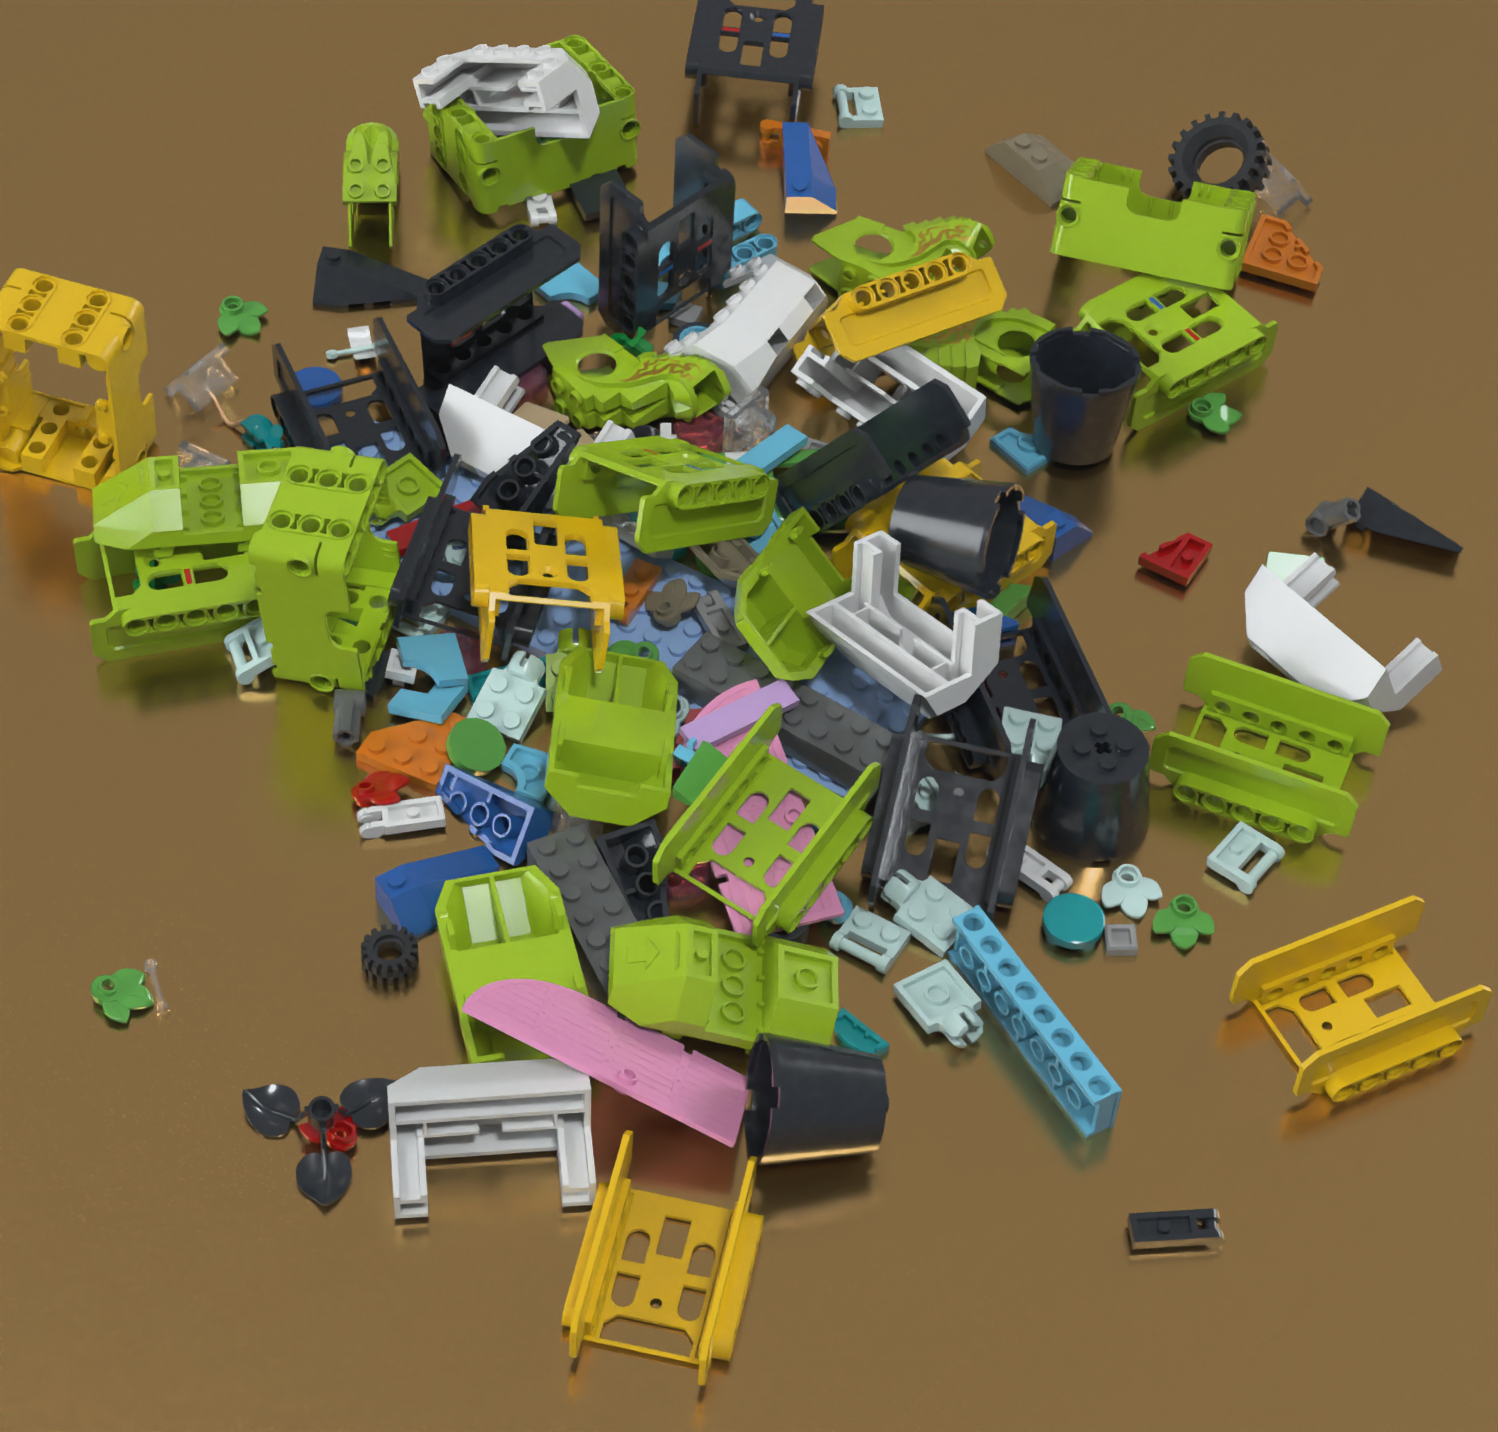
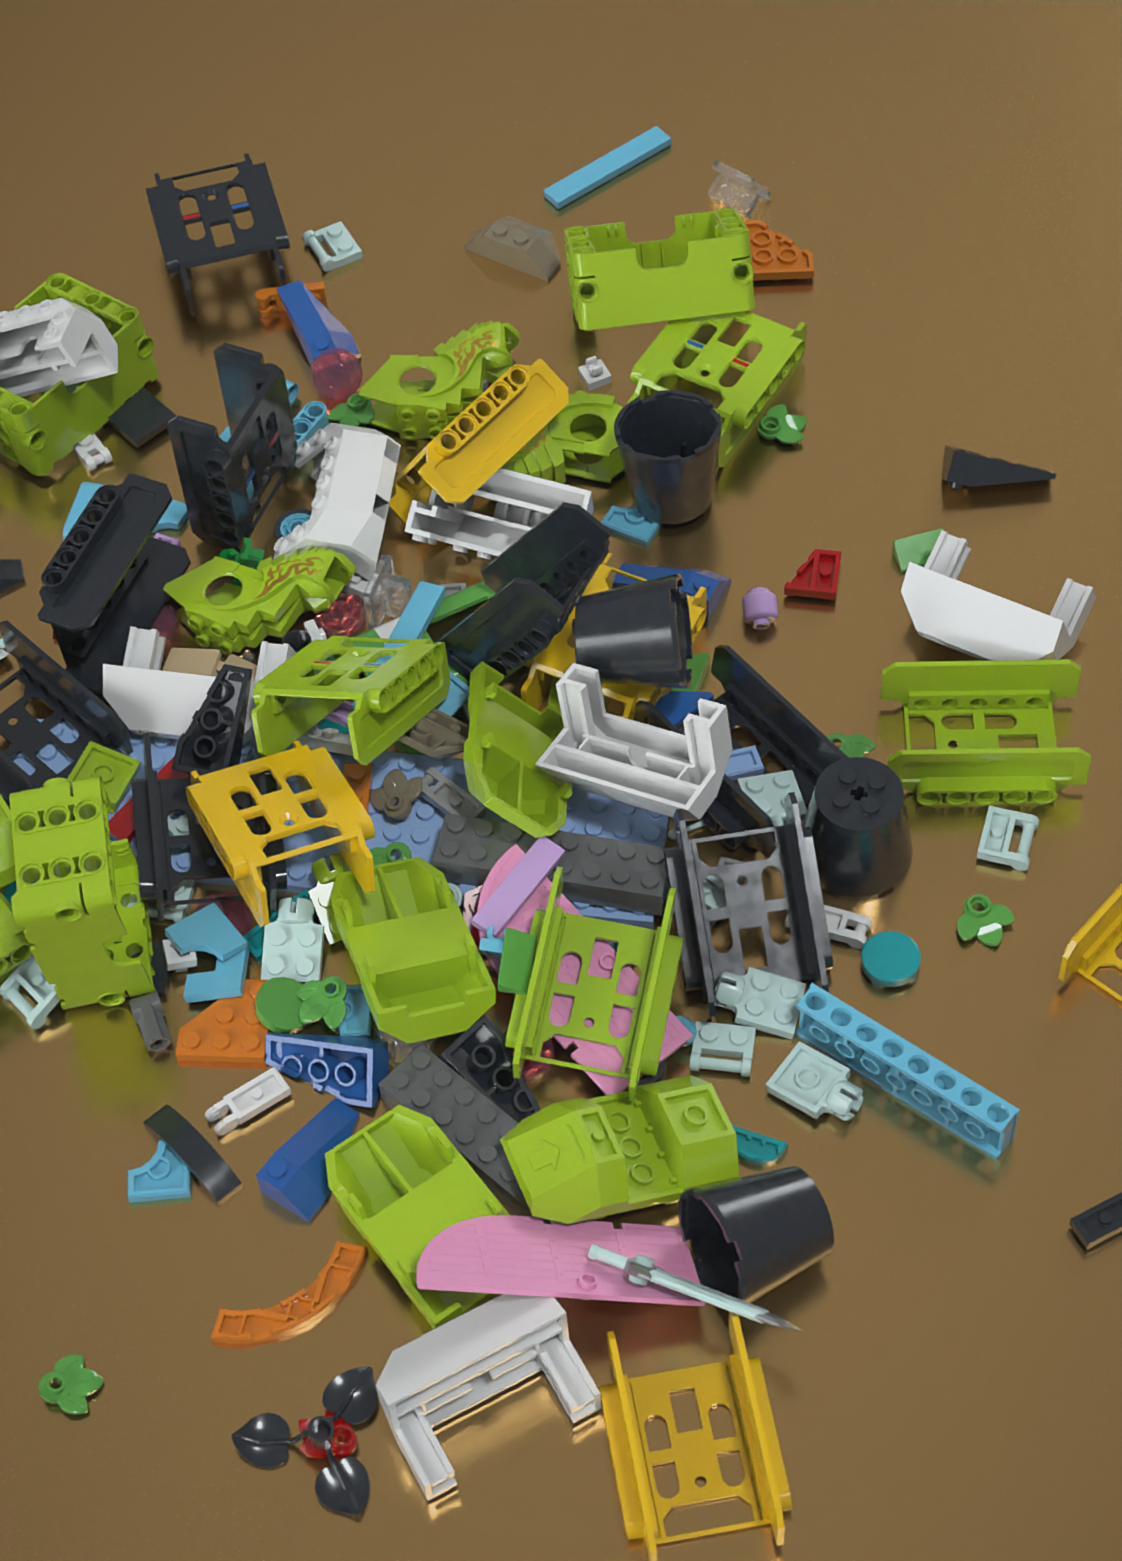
camera: 15 degrees left, 5 degrees up
clear hinge [144,959,169,1014] -> none
red plate [351,771,411,807] -> none
black tyre [361,924,419,985] -> none
light grey tile [668,300,703,327] -> none
light aqua plate [1101,864,1162,919] -> none
light grey tile [1103,924,1138,956] -> none
black tyre [1168,111,1272,199] -> none
dark grey piece [1305,497,1361,537] -> none
none -> medium azure tile [128,1140,191,1203]
none -> black slope [143,1104,243,1205]
none -> orange tile [211,1241,368,1344]
none -> bright green plate [296,976,348,1031]
none -> clear pink tile [311,348,362,400]
none -> bright green plate [328,392,375,427]
none -> medium azure tile [543,126,671,209]
none -> white tile [578,356,612,391]
none -> light aqua sword [588,1244,802,1332]
none -> light blue tile [725,745,764,781]
none -> lavender head [742,587,778,630]

